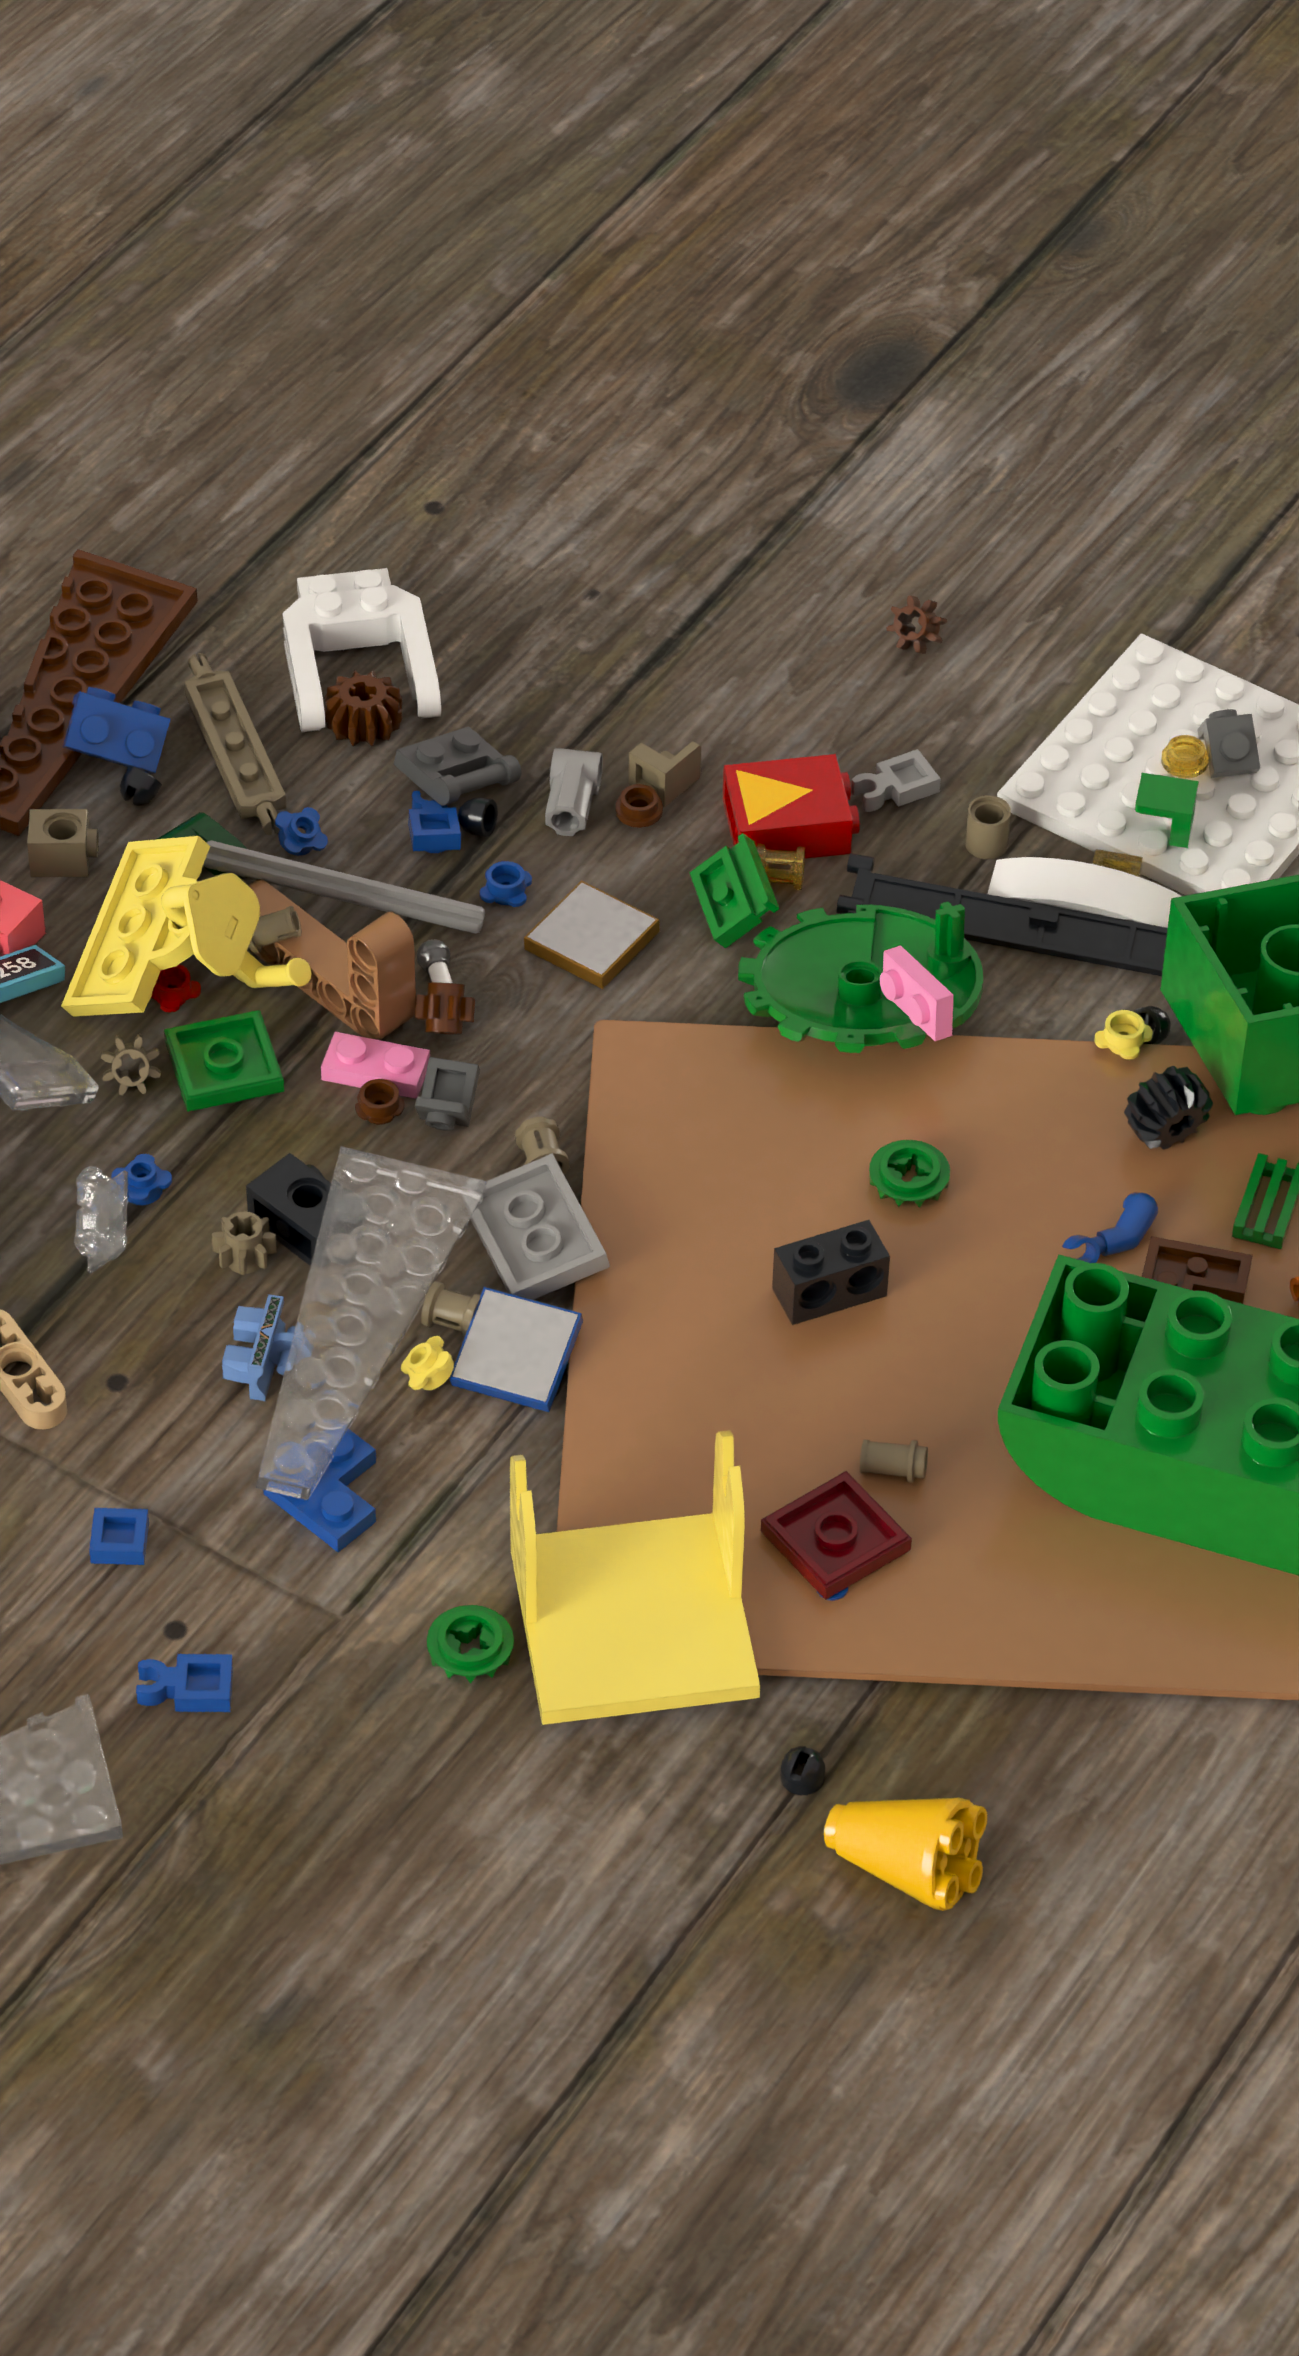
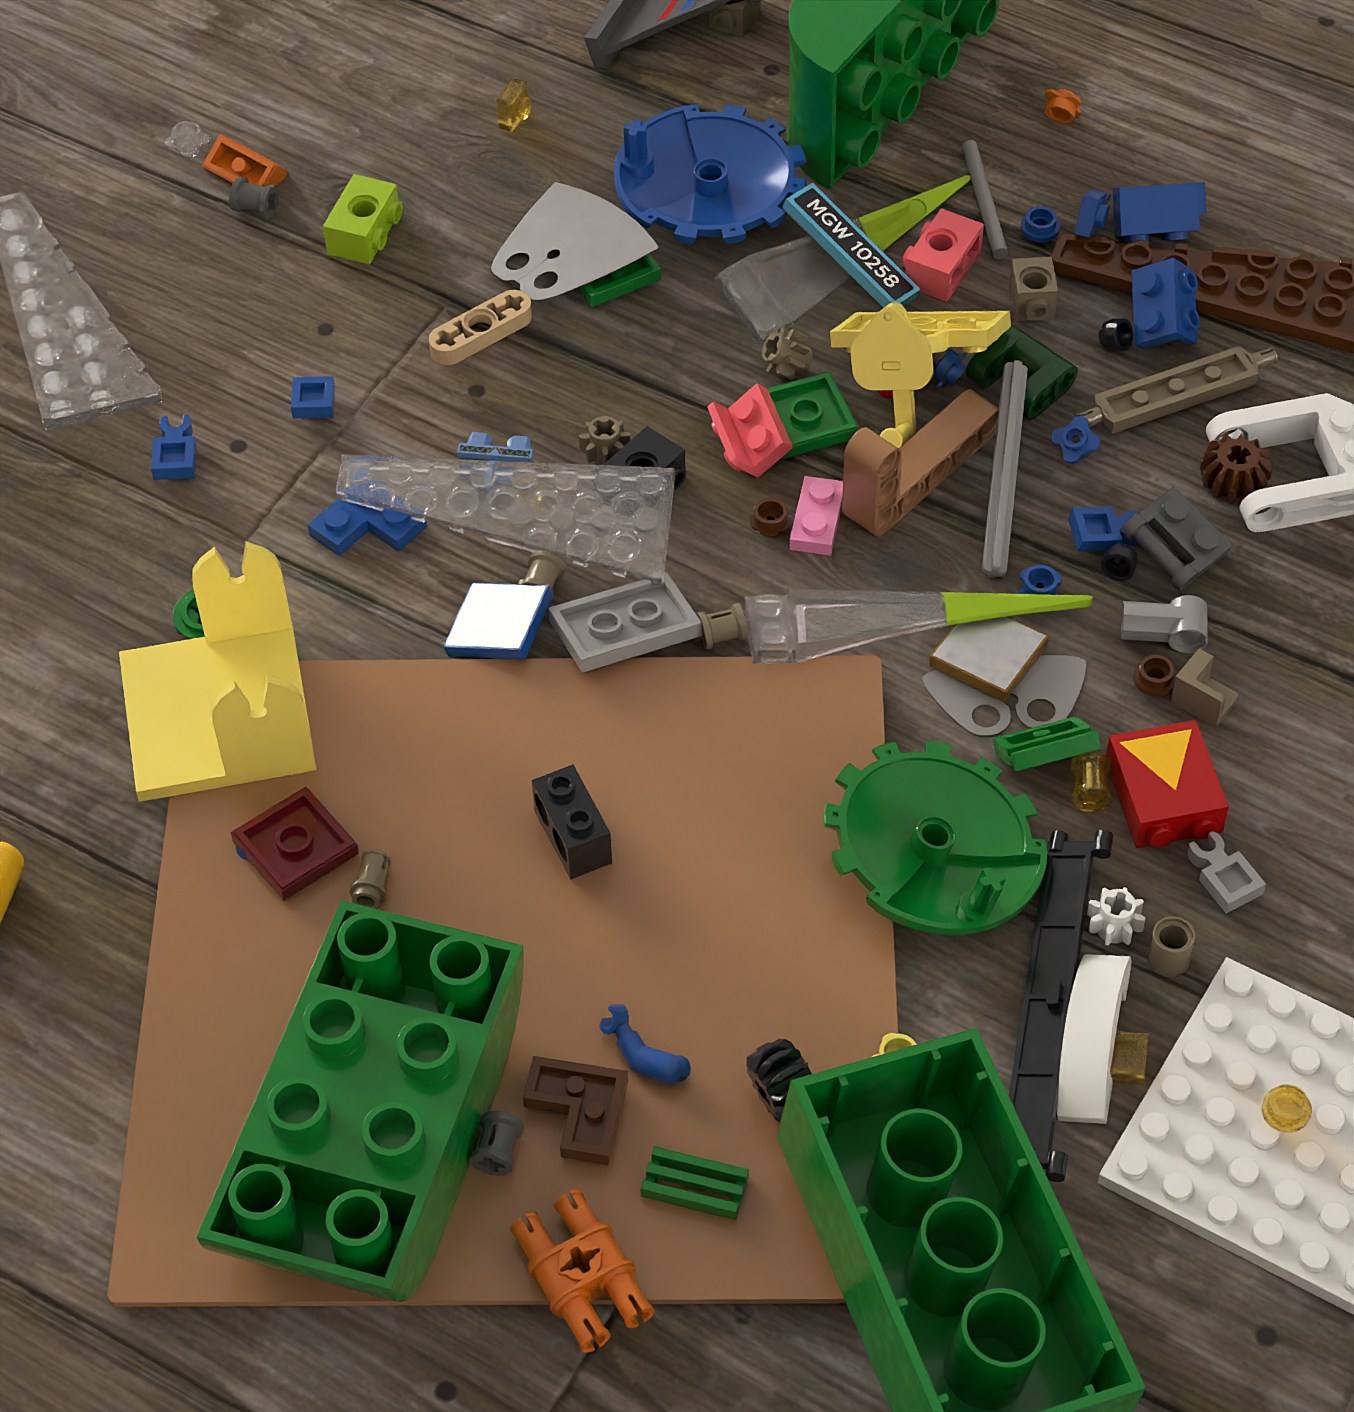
camera: 90 degrees right, 5 degrees up
clear hinge [74,1166,128,1274] -> none
blue plate [111,1154,172,1205] -> none
dark tan pin [247,906,302,953] -> none
light yellow plate [401,1336,454,1390] -> none
reddish brown gear [415,982,475,1035] -> none
dark grey bracket [415,1057,480,1130] -> none
flat silver piece [417,939,453,983] -> none
black hinge [780,1746,825,1795] -> none
green gear [869,1140,950,1208] -> none
bright pink plate [880,945,954,1041] -> none
green panel [1135,773,1199,848] -> none
dark grey bracket [1197,709,1260,778] -> none
none -> coral bracket [707,383,793,478]
none -> clear plate [743,589,1094,664]
none -> light grey piece [922,655,1086,736]
none -> white gear [1087,887,1146,945]

